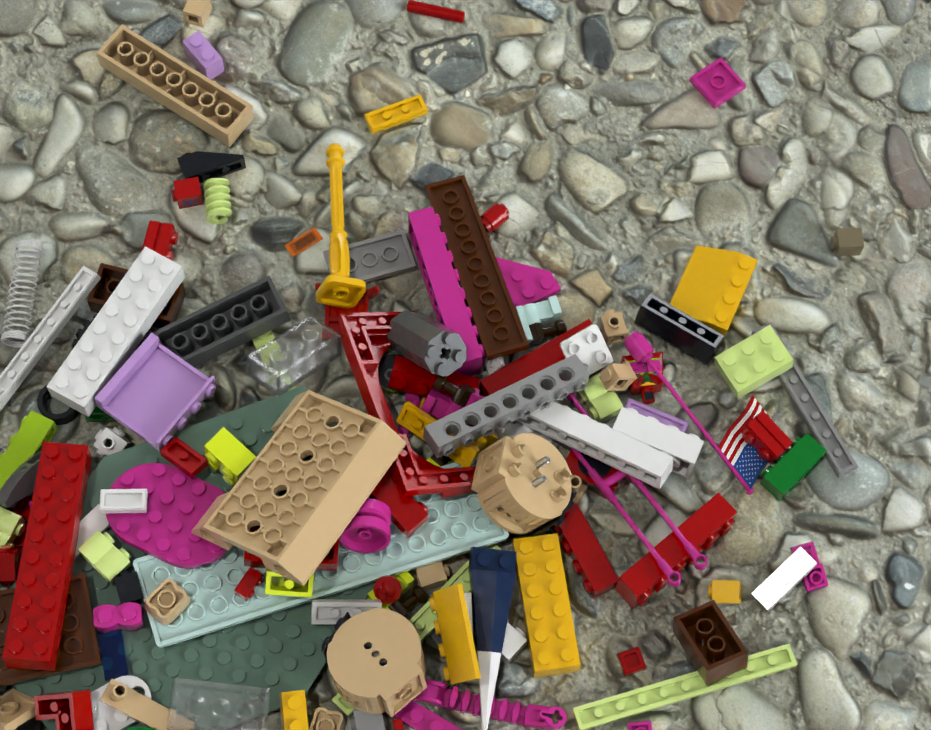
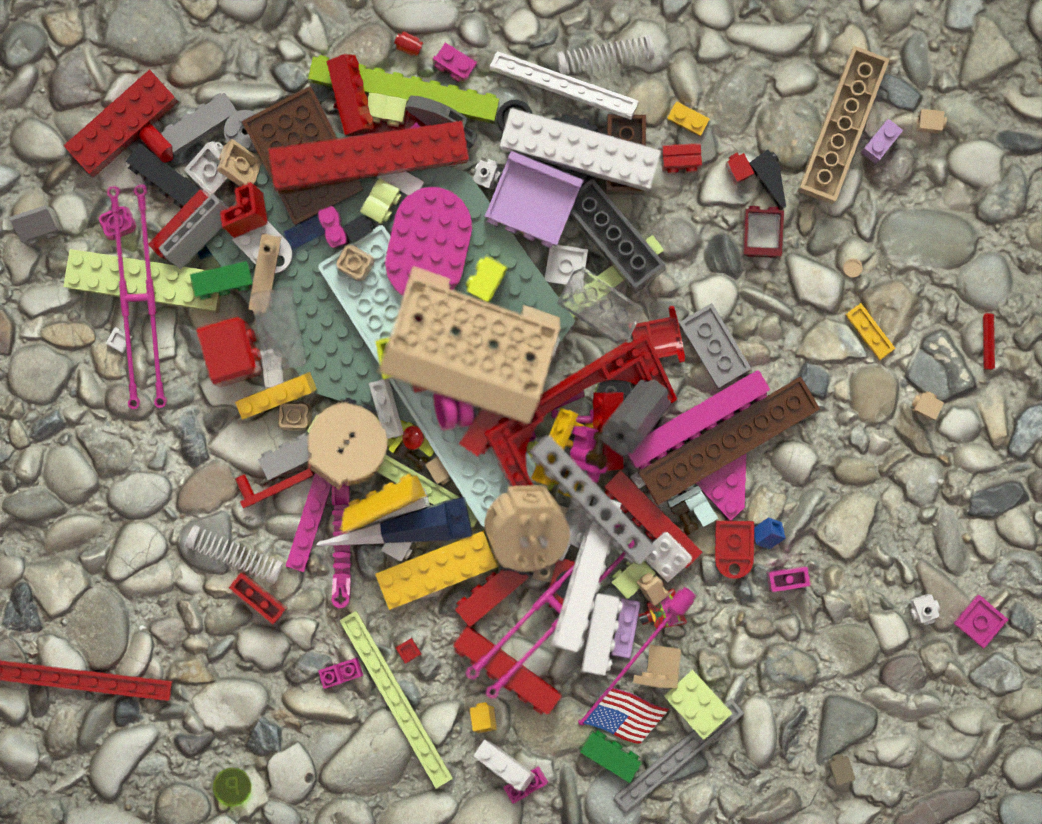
camera: 75 degrees right, 20 degrees up
white tile [99,489,148,514] -> none
red plate [160,437,209,479] -> none
yellowish green piece [203,178,232,224] -> none
red piece [234,566,263,601] -> none
sticker [284,227,323,257] -> none
yellow piece [315,143,366,308] -> none
red brick [480,203,509,233] -> none
tan brick [599,309,629,345] -> none
black brick [634,293,724,365] -> none
yellow slope [670,245,758,340] -> none
reddish brown brick [673,600,748,685] -> none
red brick [740,410,793,463] -> none
none -> white plate [545,245,588,288]
none -> tan bracket [633,645,681,688]
none -> yellow plate [667,101,710,137]
none -> red plate [715,520,754,579]
none -> window [742,206,784,258]
none -> blue panel [754,517,786,549]
none -> dark pink brick [766,566,810,592]
none -> tan piece [843,258,863,278]
none -> white brick [910,594,940,625]
none -> tan brick [911,391,944,421]

